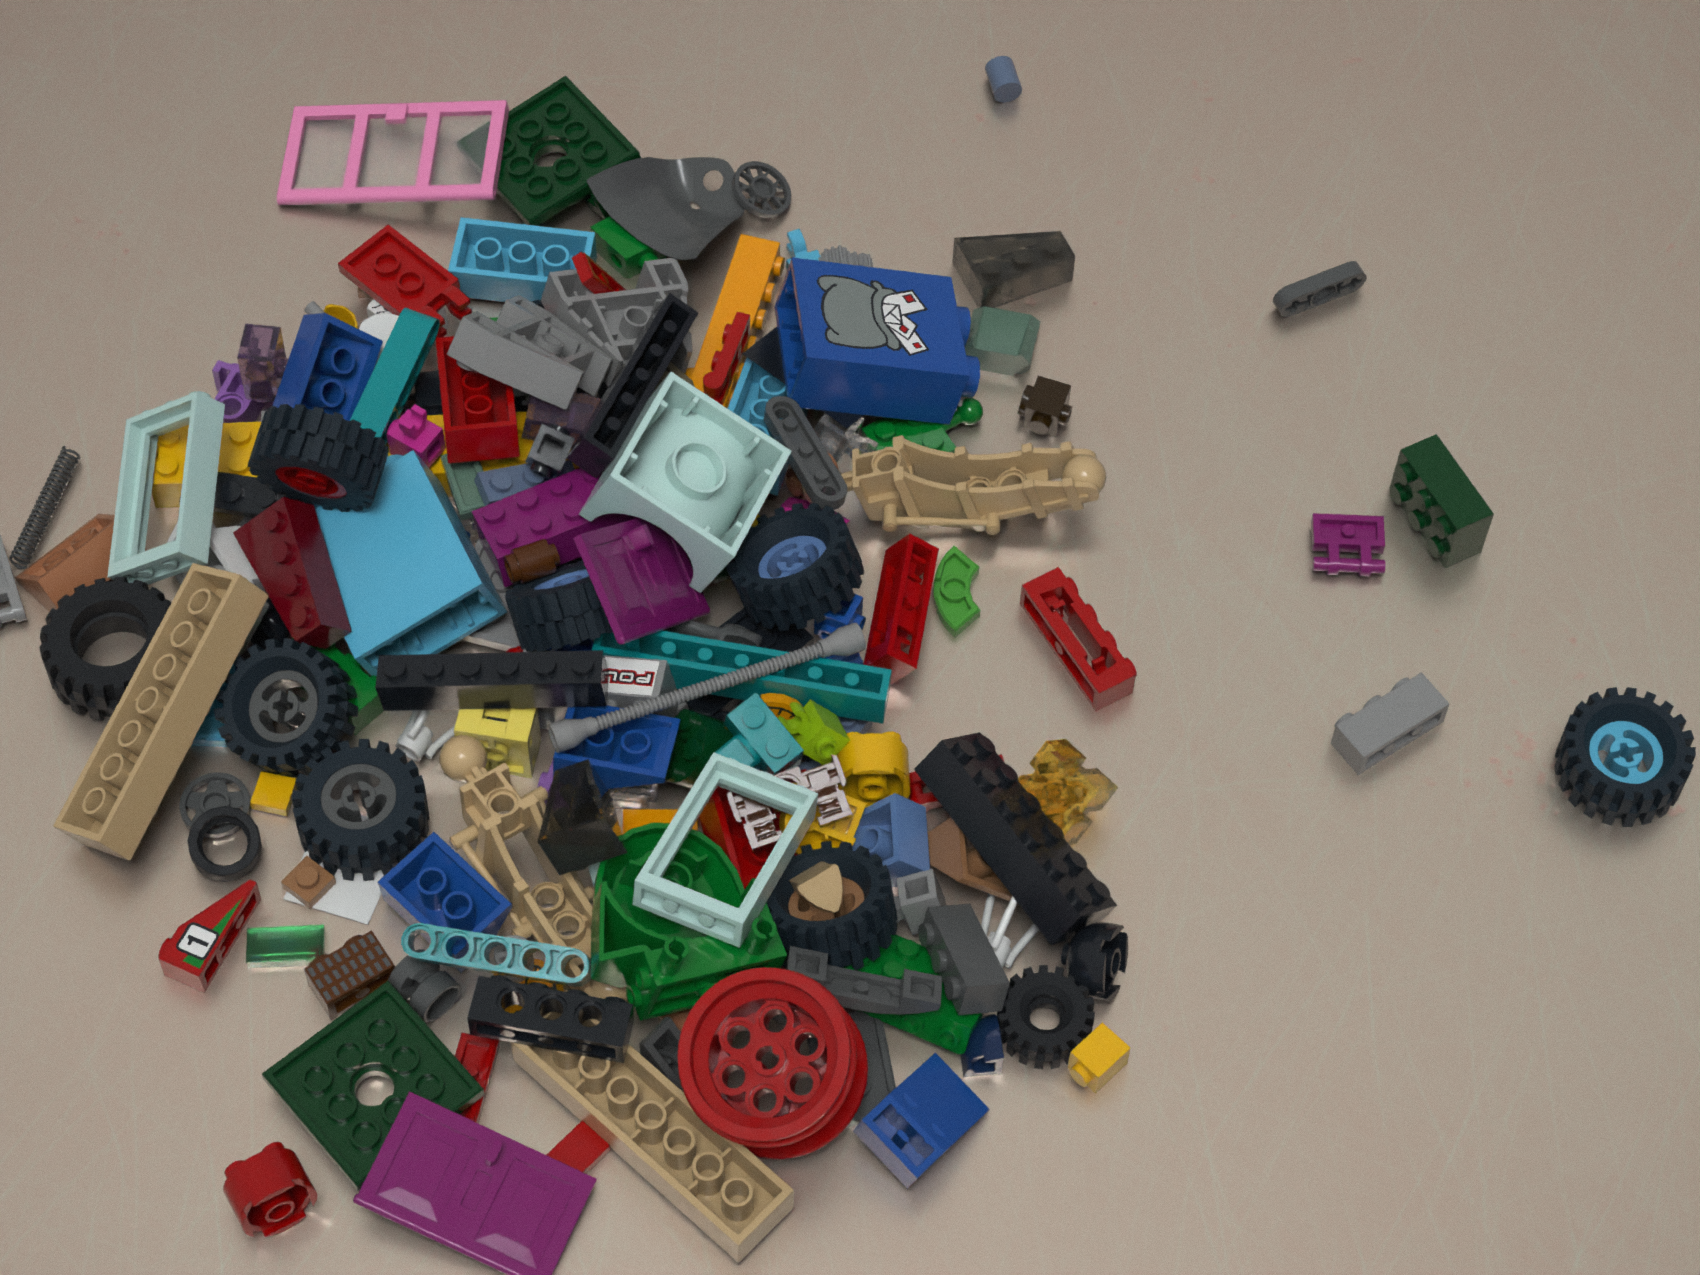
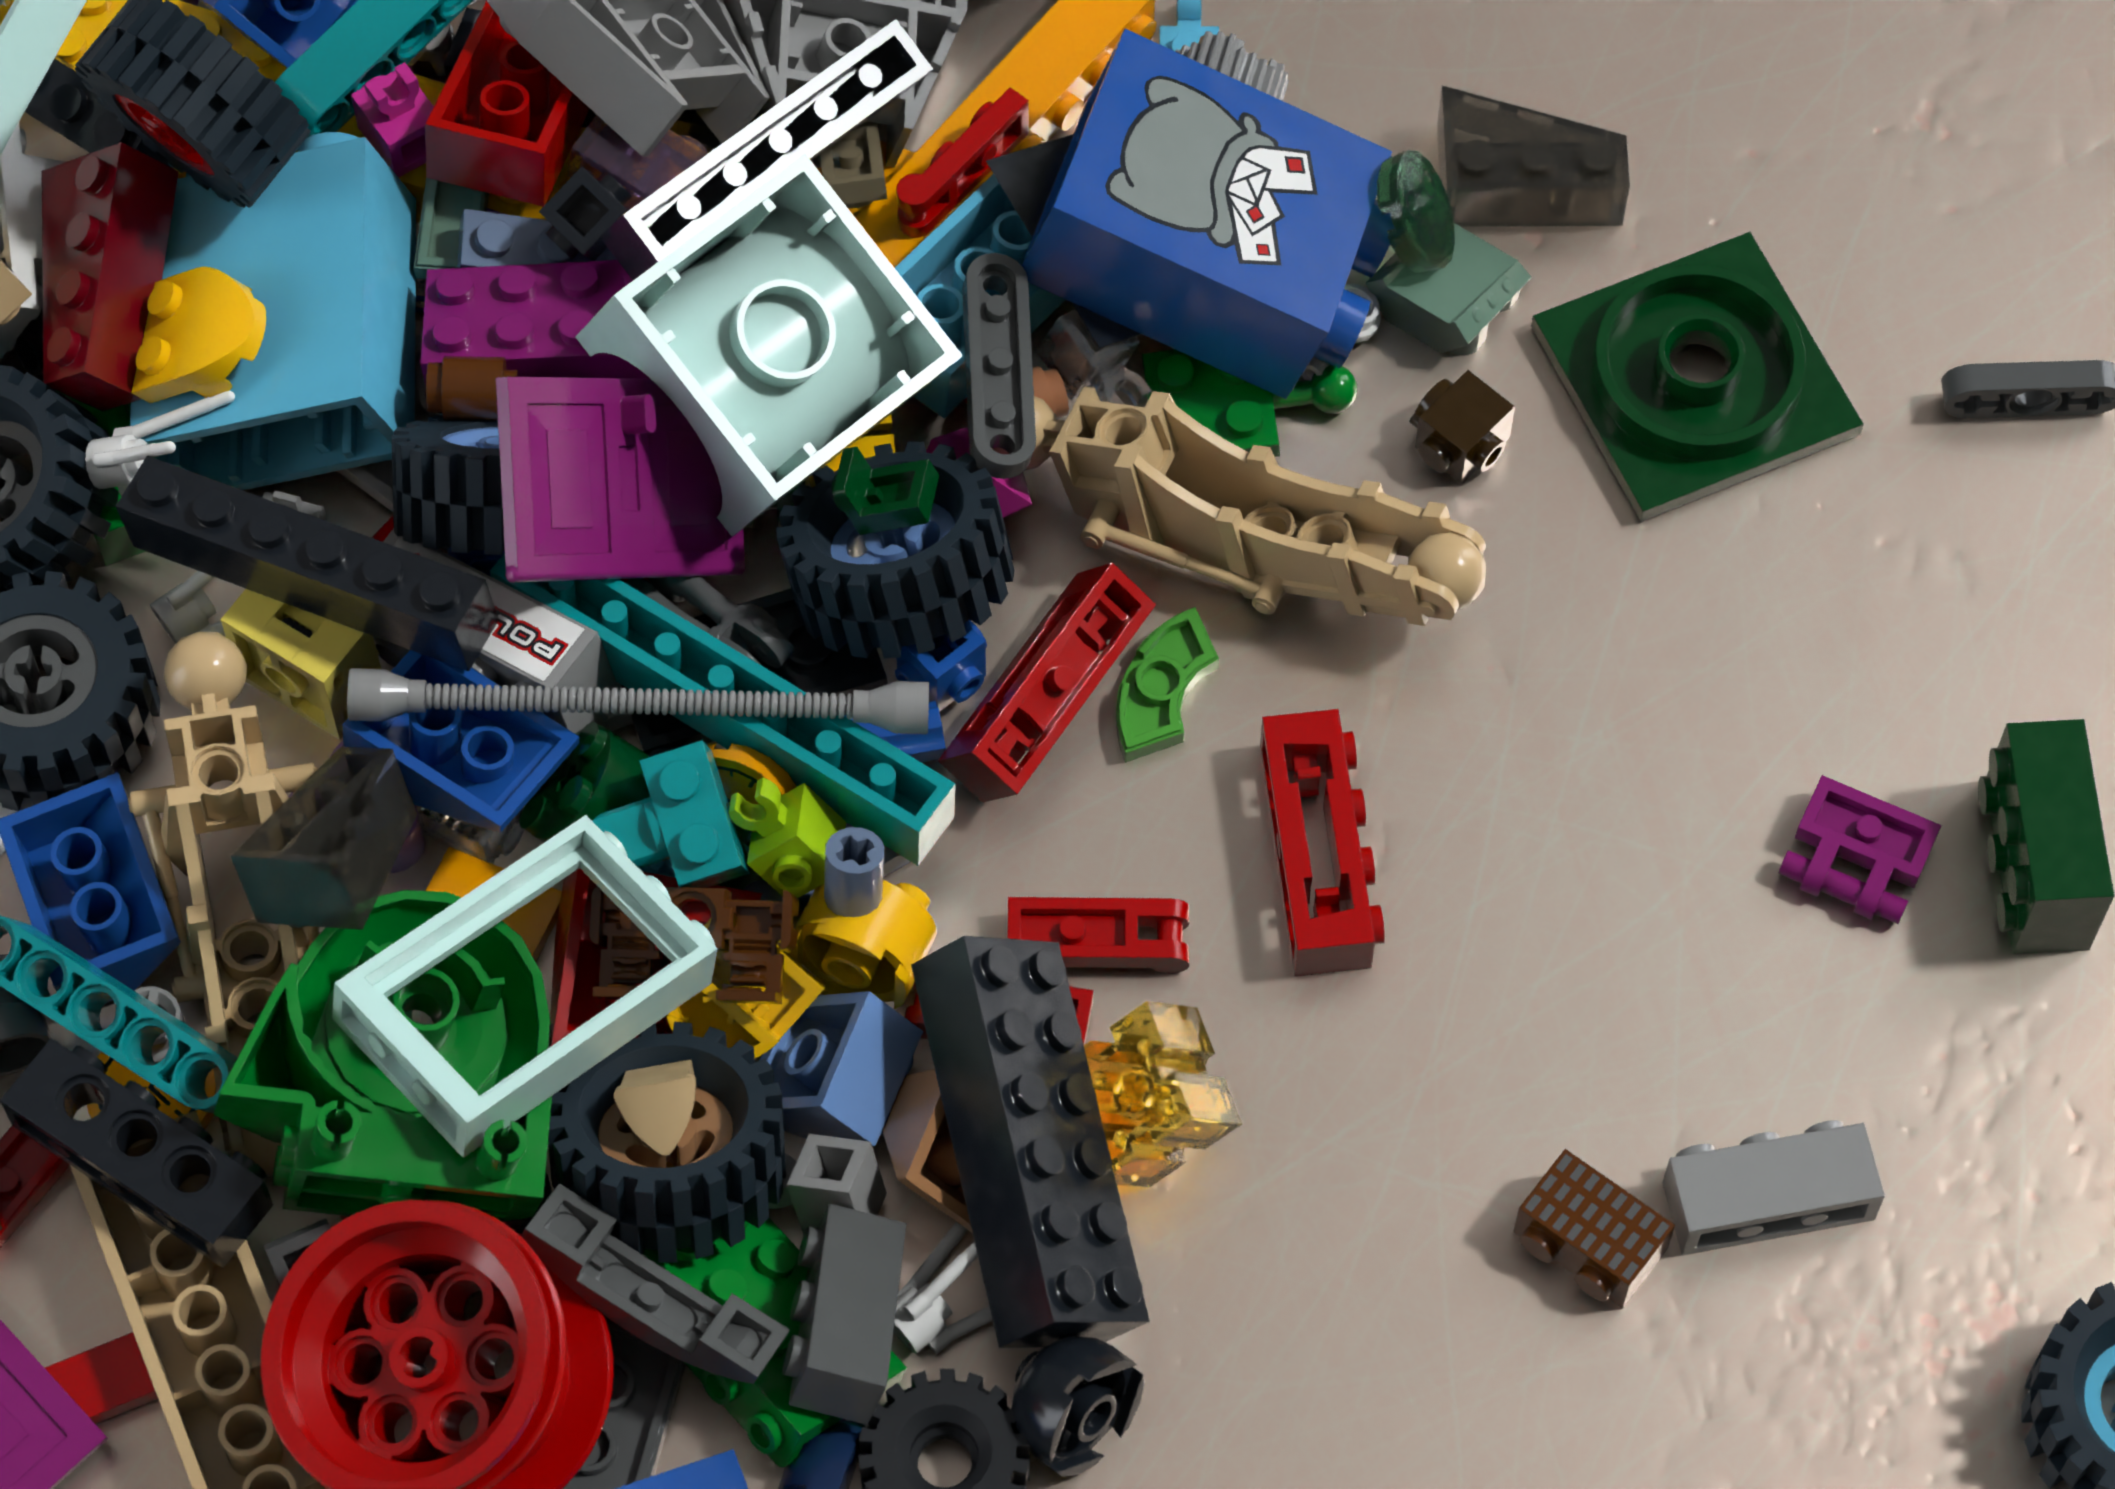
camera: 25 degrees right, 5 degrees up
none -> white plant [85,391,235,496]
none -> yellow slope [131,267,266,404]
none -> sand blue piece [824,827,885,917]
none -> dark green bracket [832,447,939,535]
none -> red plate [1008,897,1190,973]
none -> clear green tile [1377,150,1455,273]
none -> reddish brown brick [1513,1149,1675,1309]
none -> dark green piece [1531,232,1864,522]

